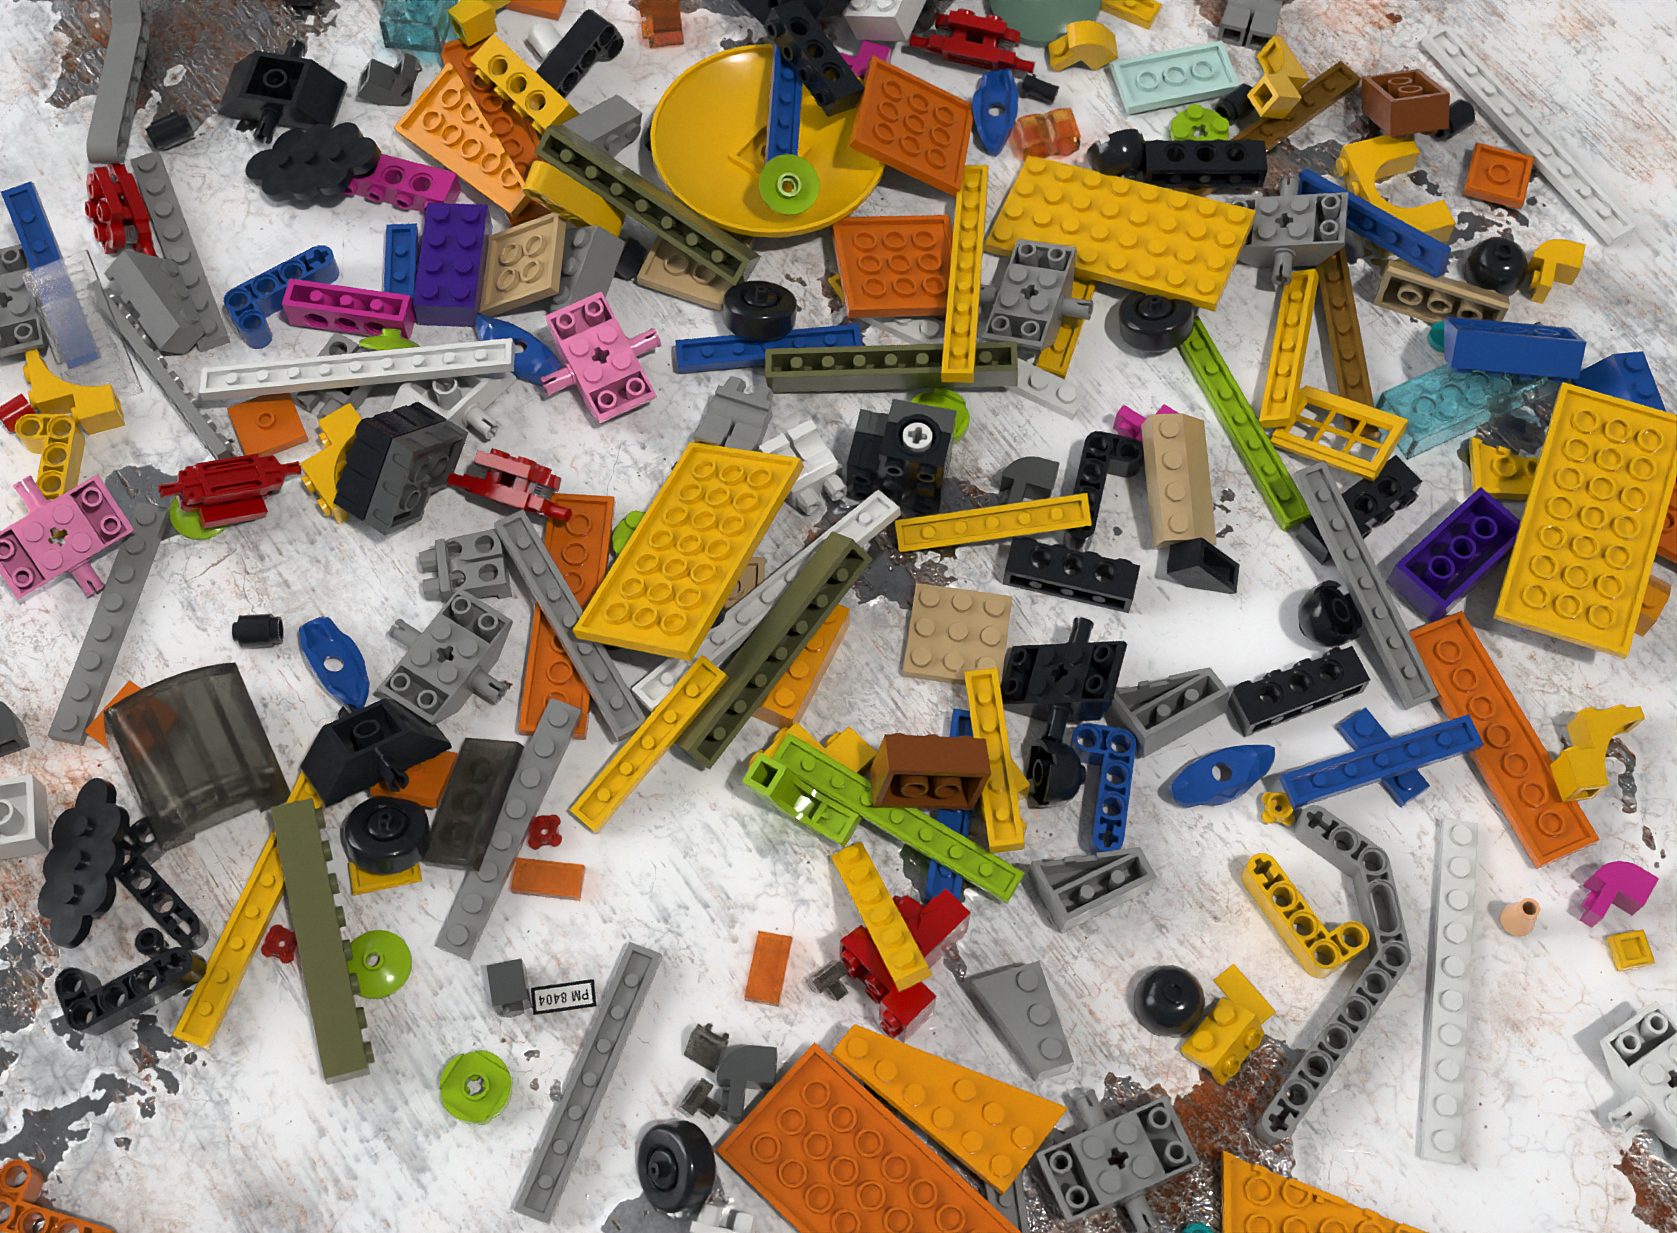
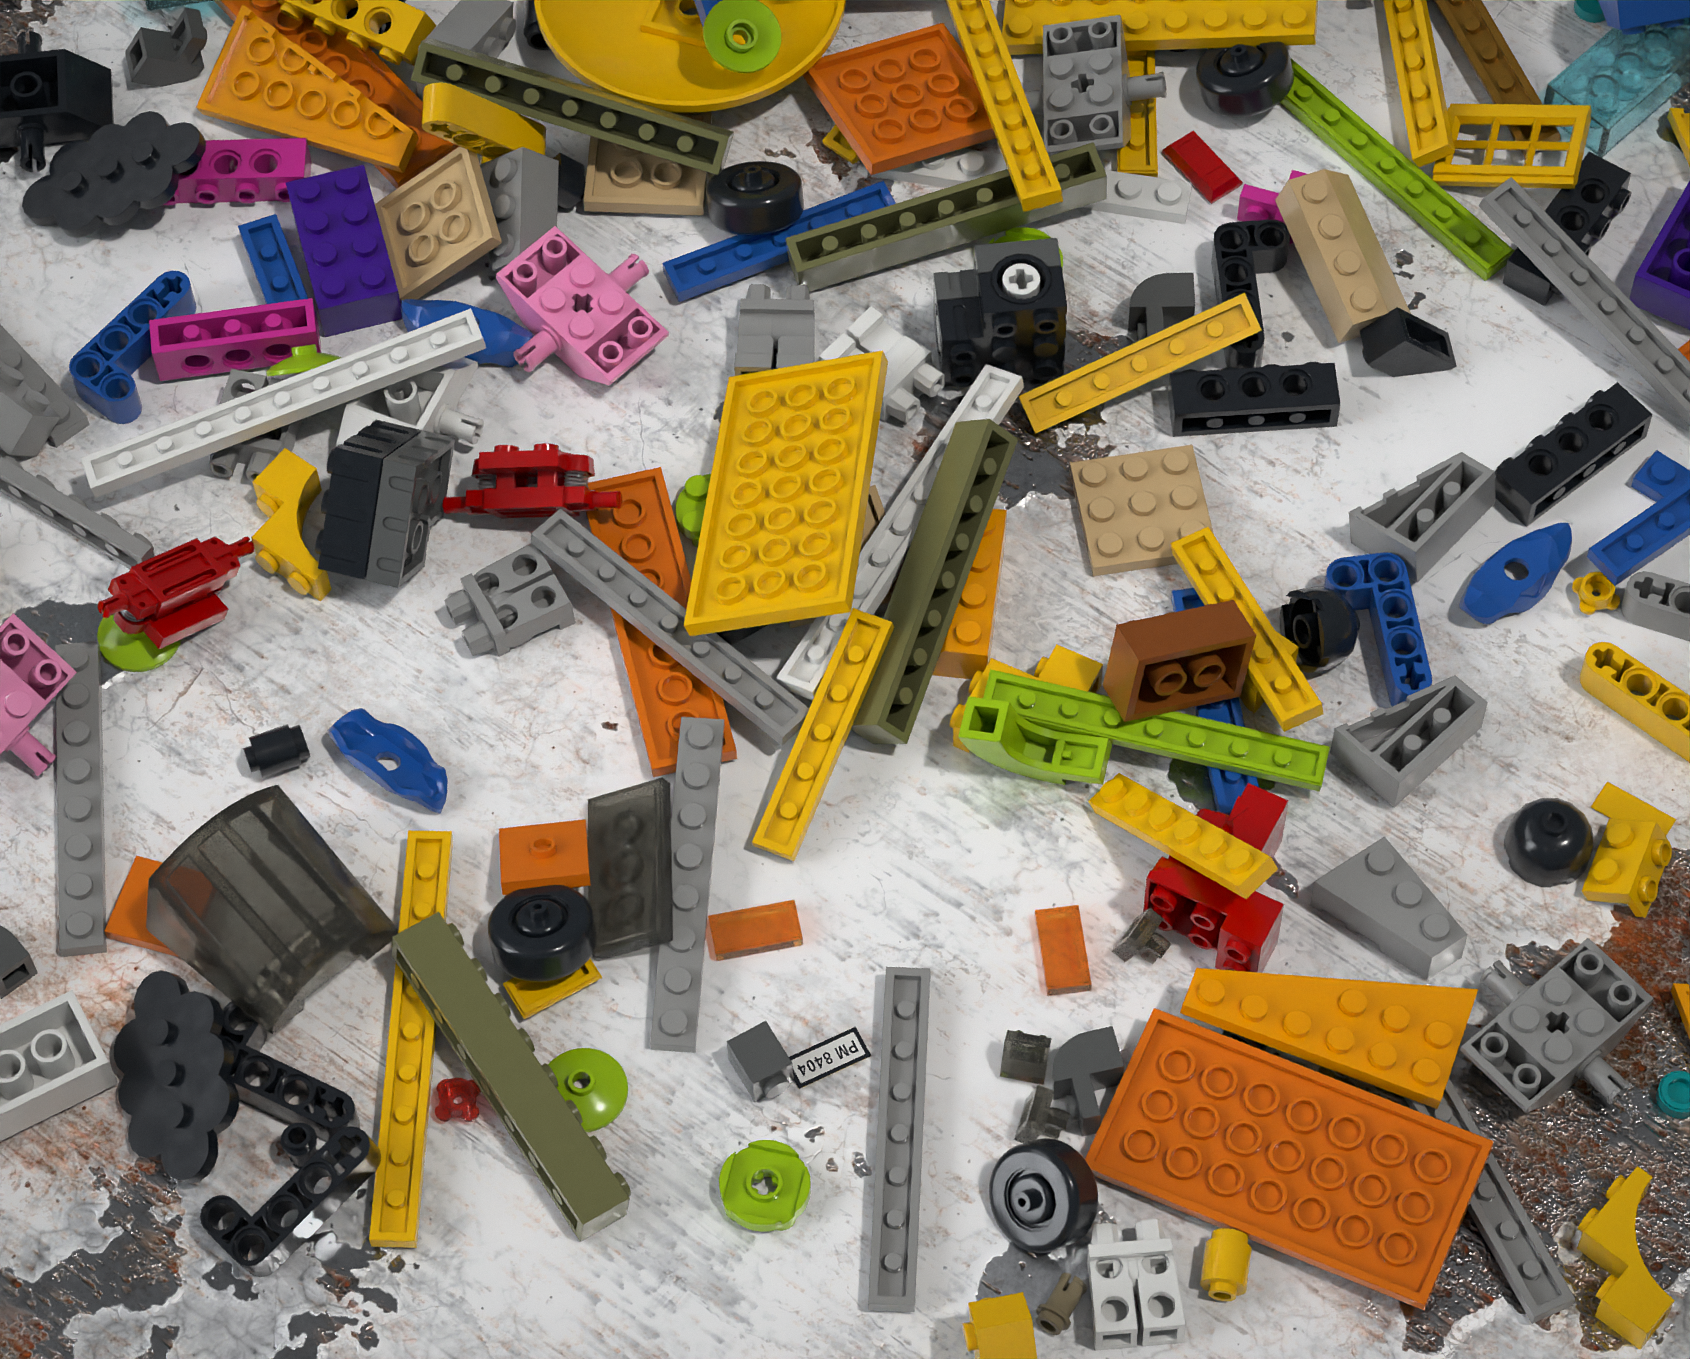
camera: 15 degrees left, 5 degrees down
orange plate [227,393,309,458] -> none
black slope [300,698,452,807] -> none
light grey slope [378,587,513,725] -> none
clear red plate [528,814,562,850] -> none
black slope [1001,617,1127,742] -> none
black cylinder [1298,580,1362,648] -> none
none -> red tile [1162,131,1243,204]

